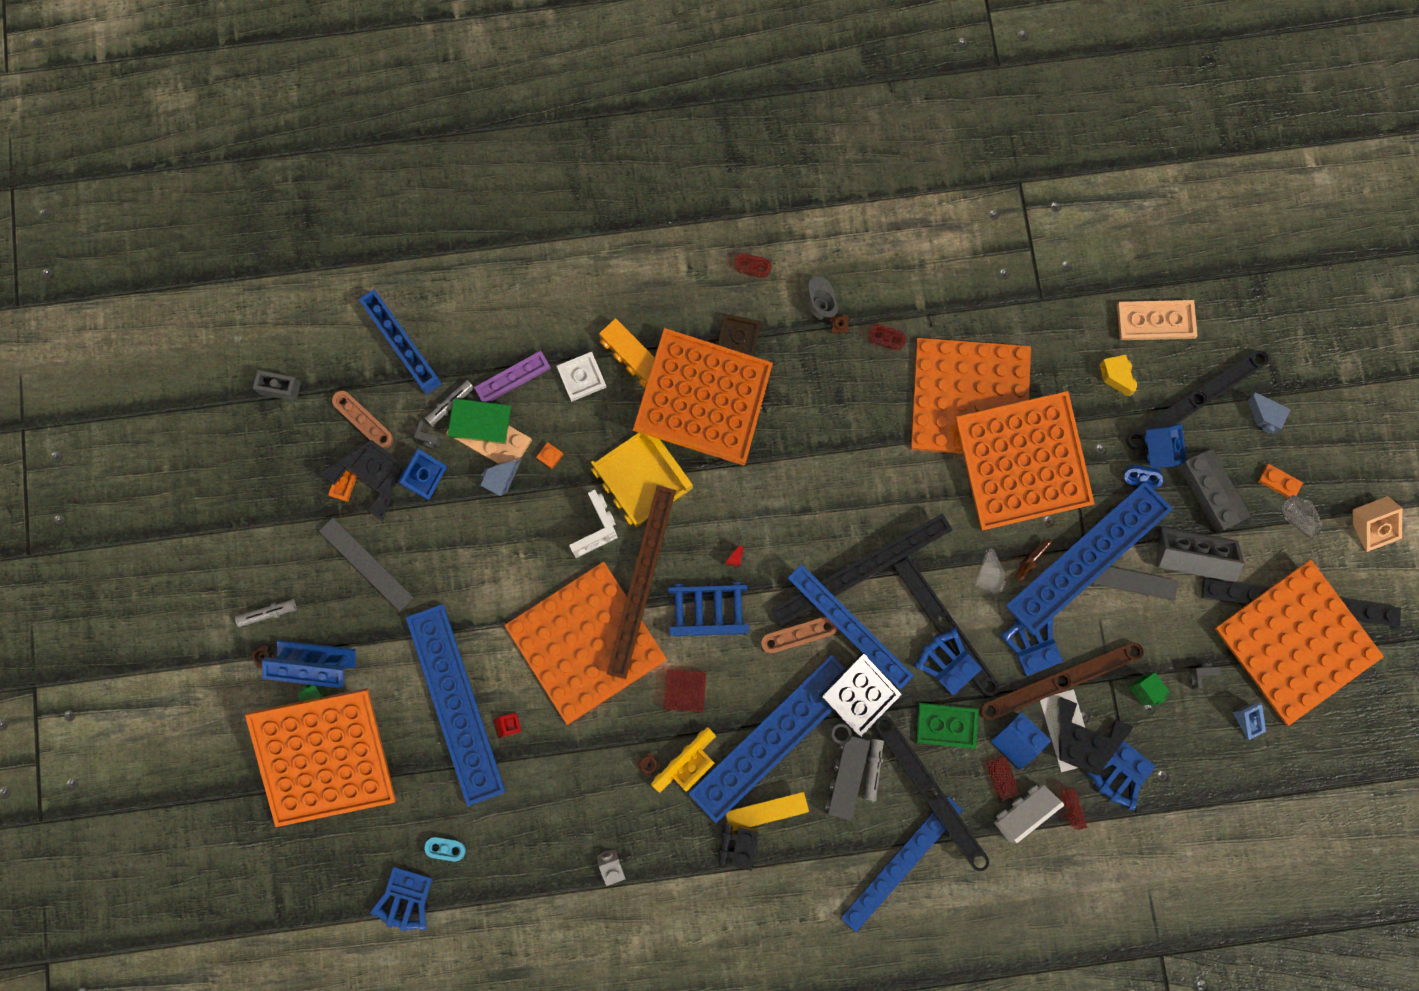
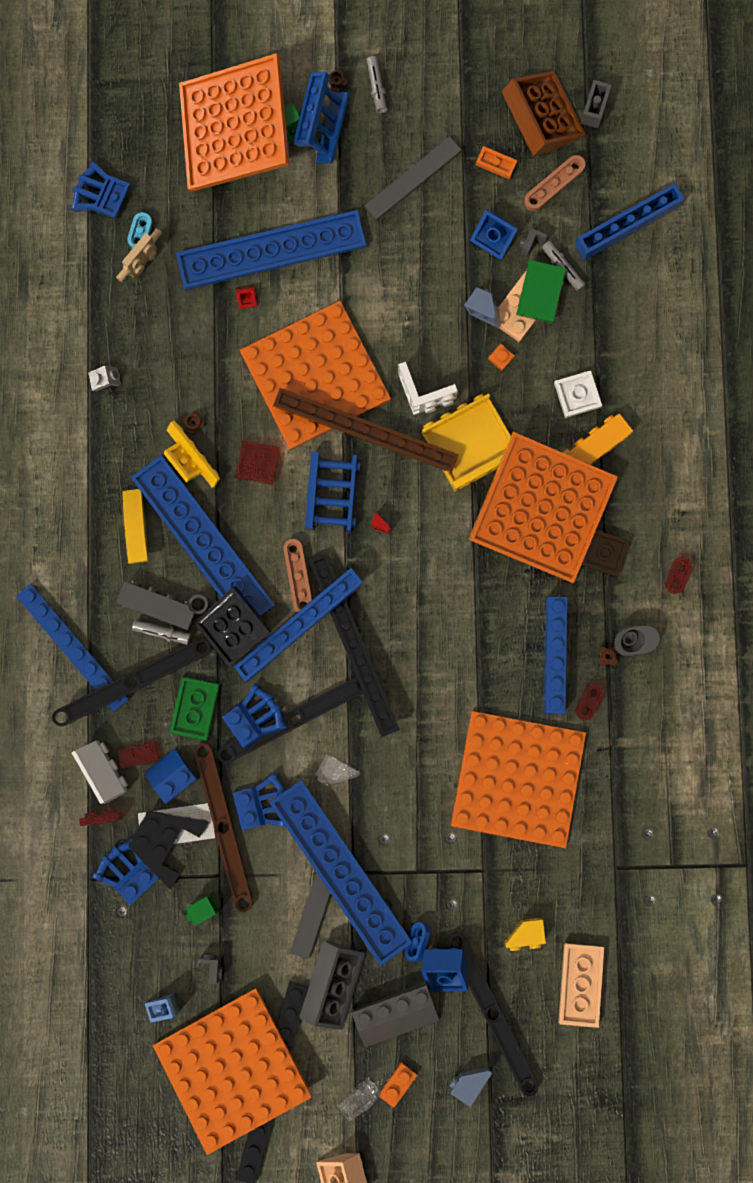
camera: 100 degrees right, 5 degrees up
black wing [320,440,403,521] -> none
medium lavender plate [474,351,551,403] -> none
black plate [718,823,760,871] -> none
orange plate [954,391,1095,531] -> none
reddish brown piece [1015,539,1052,581] -> none
none -> tan plate [116,228,162,282]
none -> dark orange slope [501,71,586,156]
none -> blue brick [543,597,567,714]

